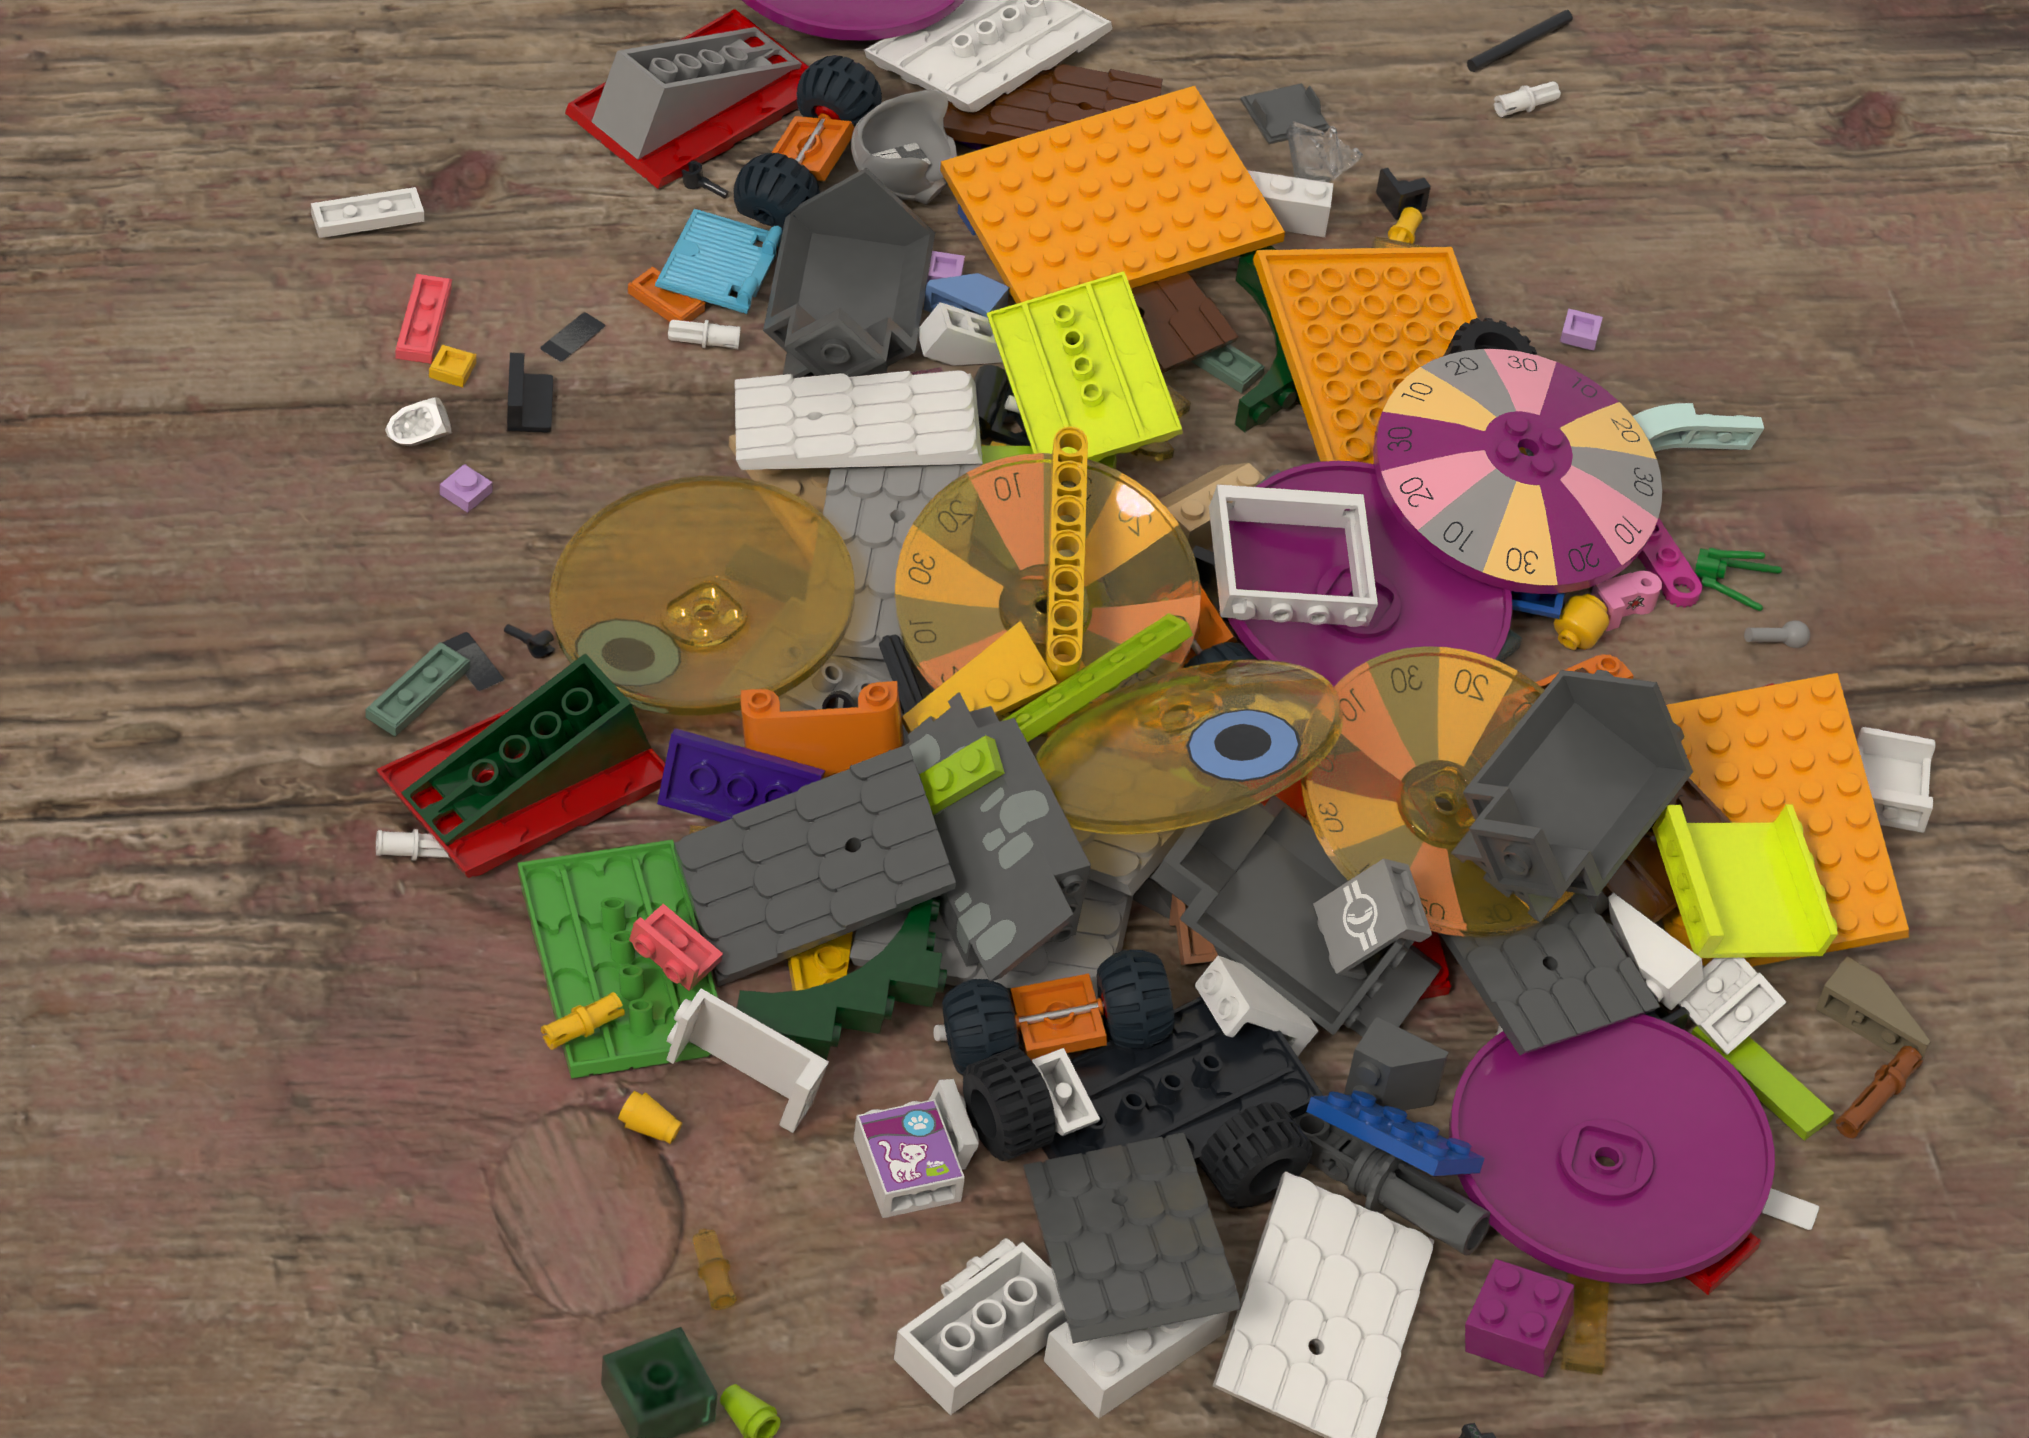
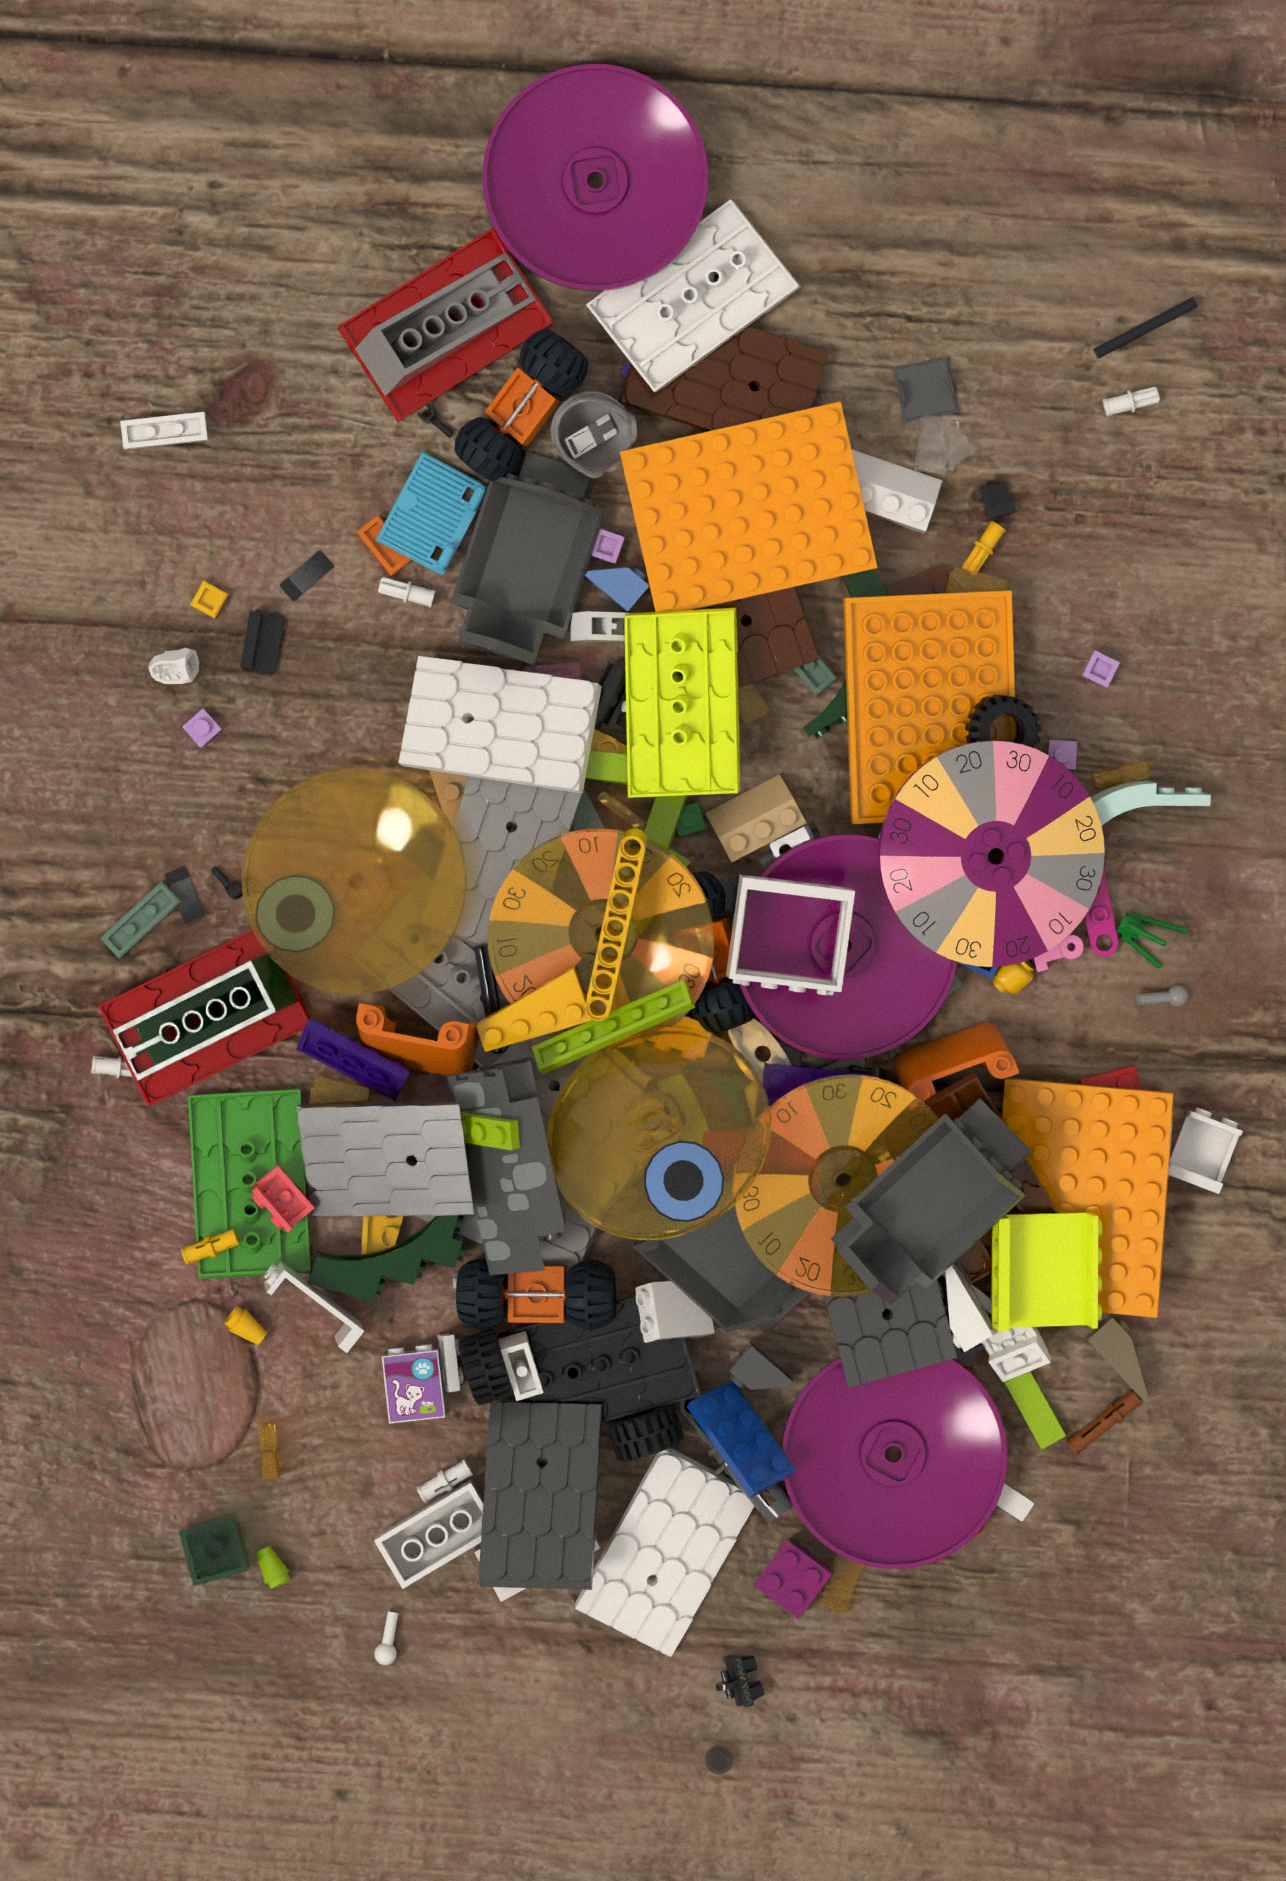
camera: 20 degrees right, 40 degrees up
coral tile [395,274,452,364] -> none
black hinge [822,690,855,709] -> none
light grey panel [1313,858,1432,979] -> none

